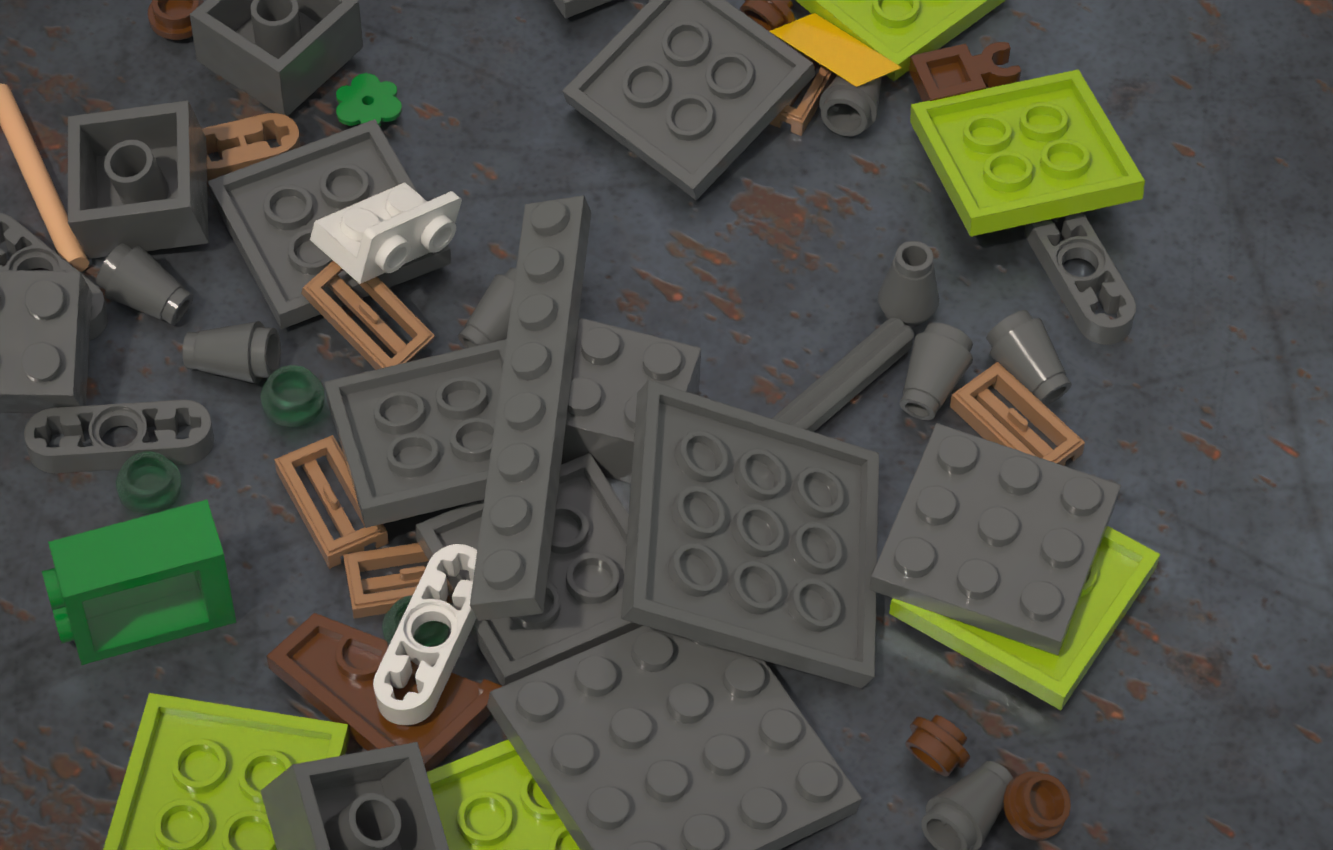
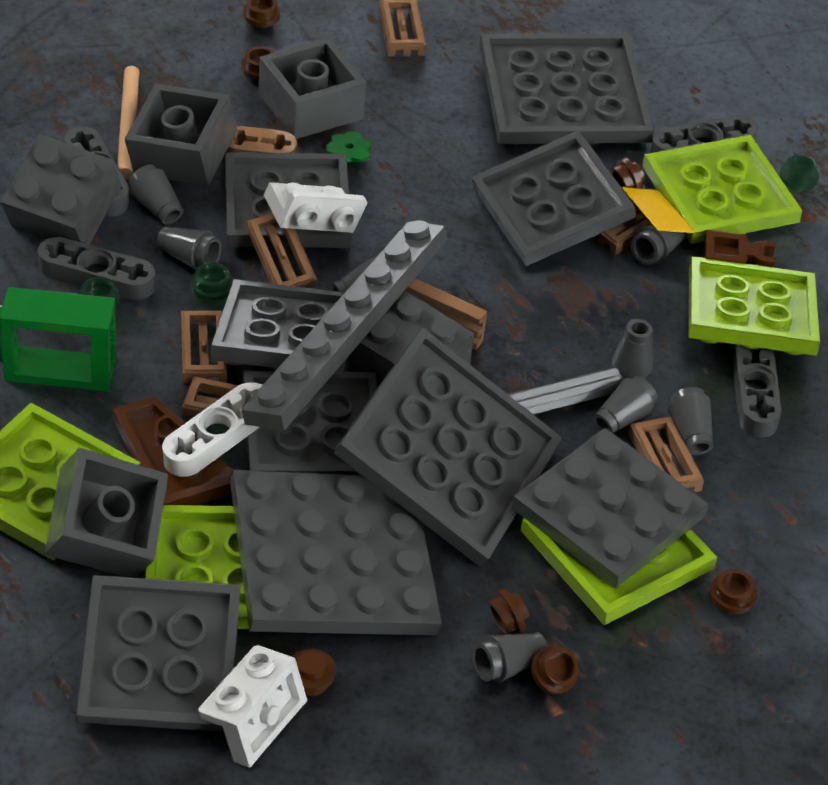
camera: 20 degrees right, 10 degrees down
none -> medium nougat tile [405,279,487,350]
none -> reddish brown plate [710,569,758,614]

